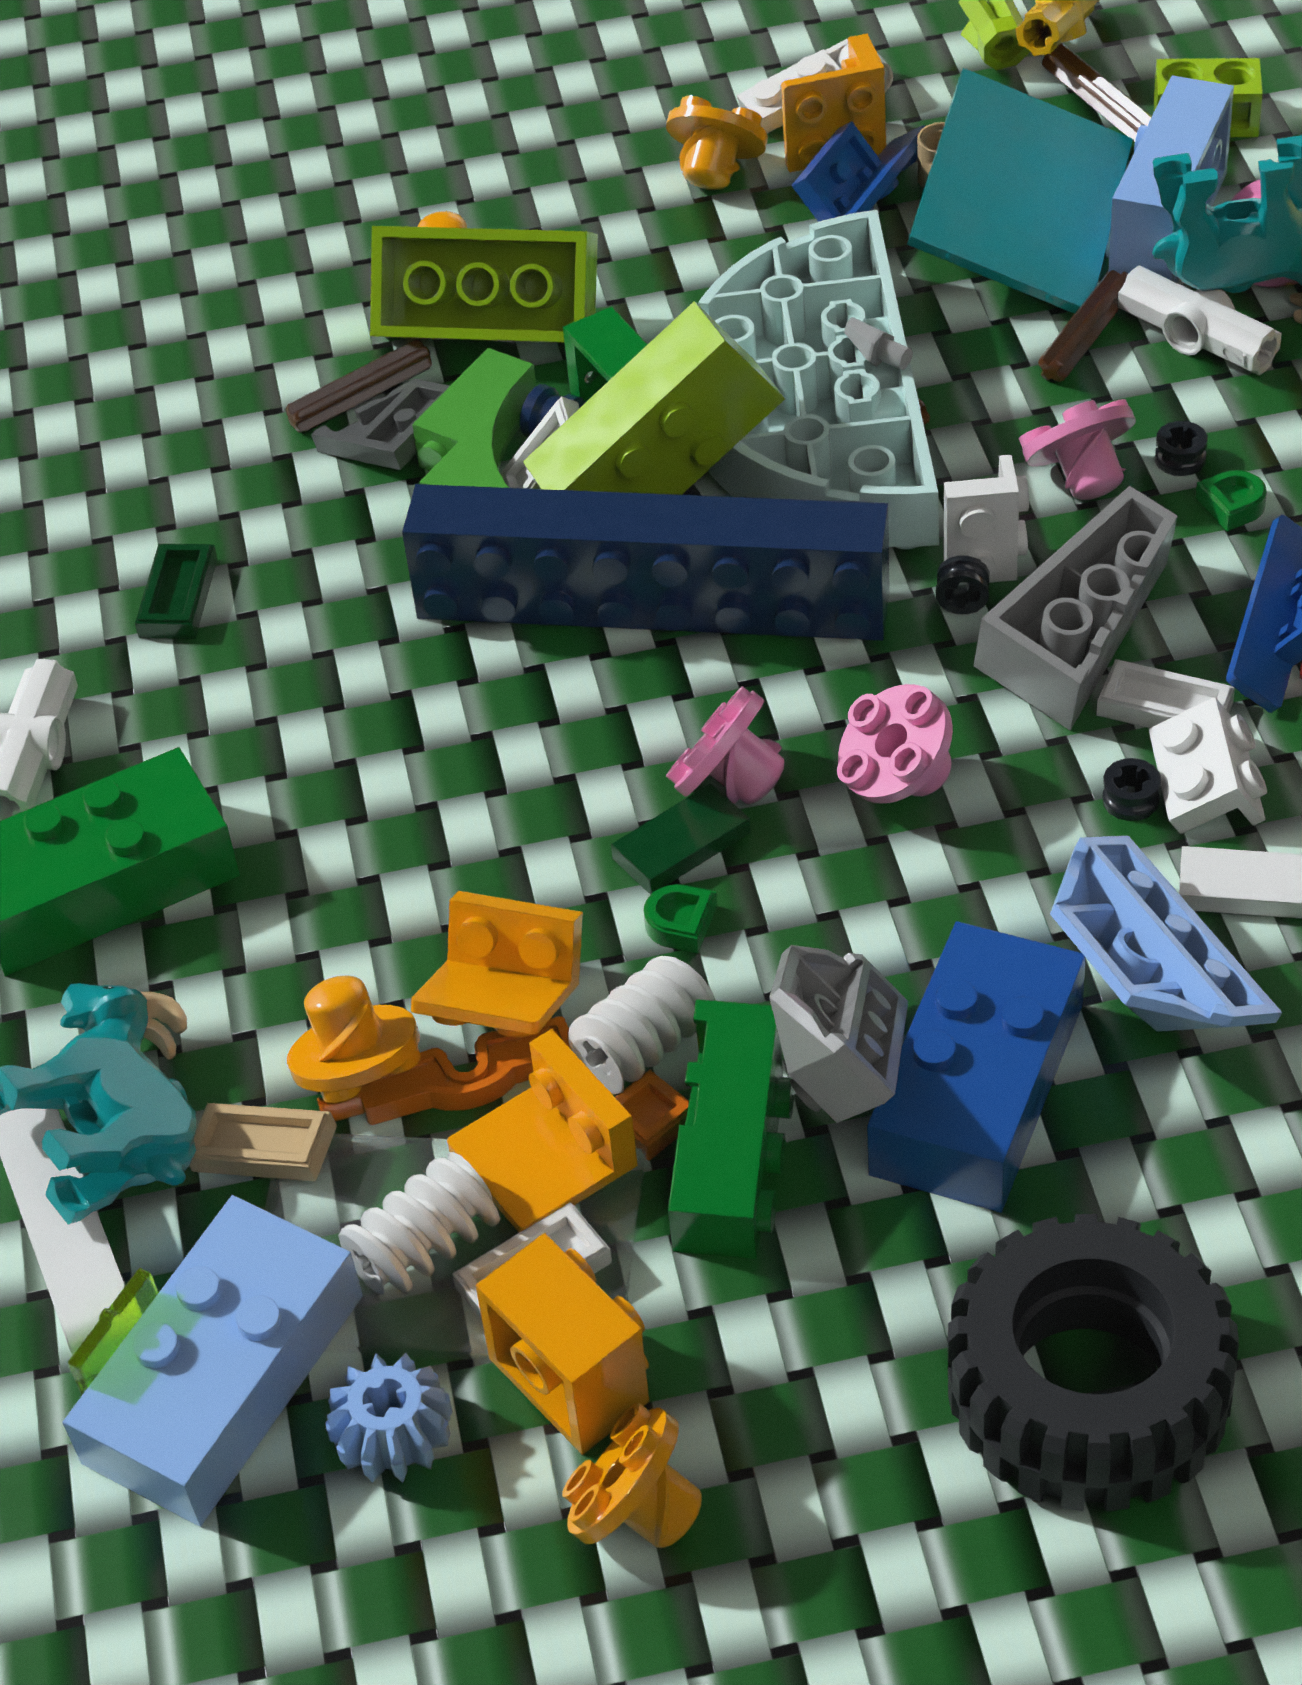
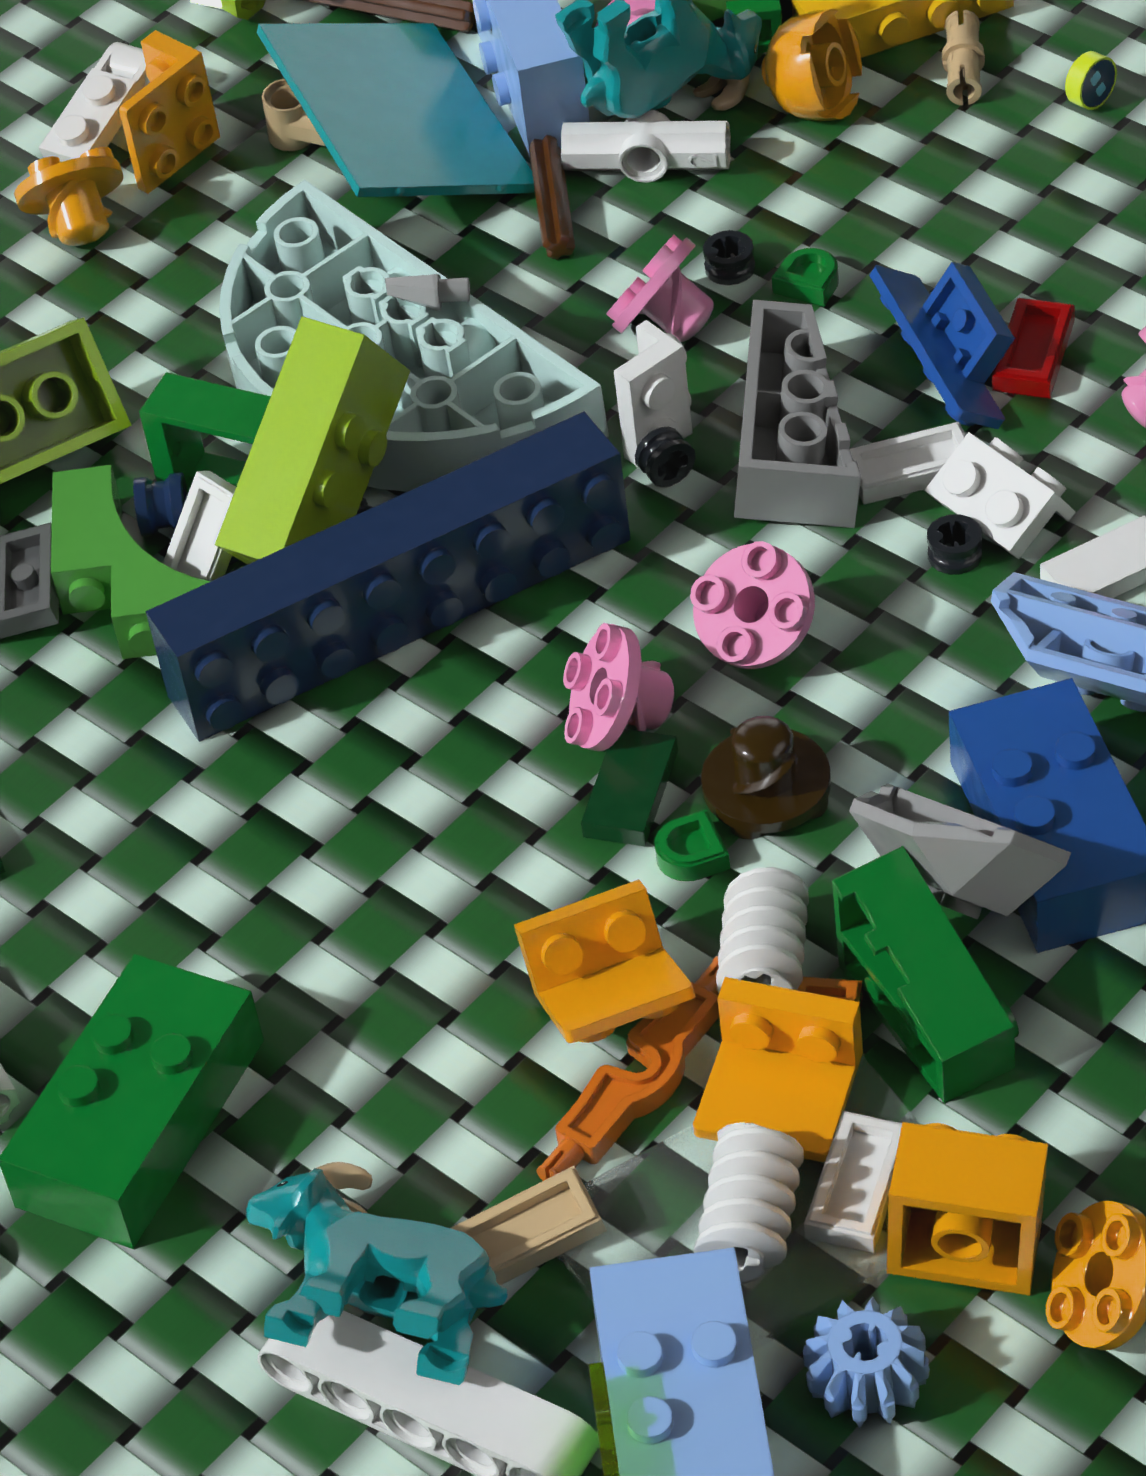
camera: 35 degrees left, 0 degrees up
light orange plate [287,976,421,1103] -> none
blue bracket [791,121,925,222] -> none
none -> dark brown plate [701,716,831,840]

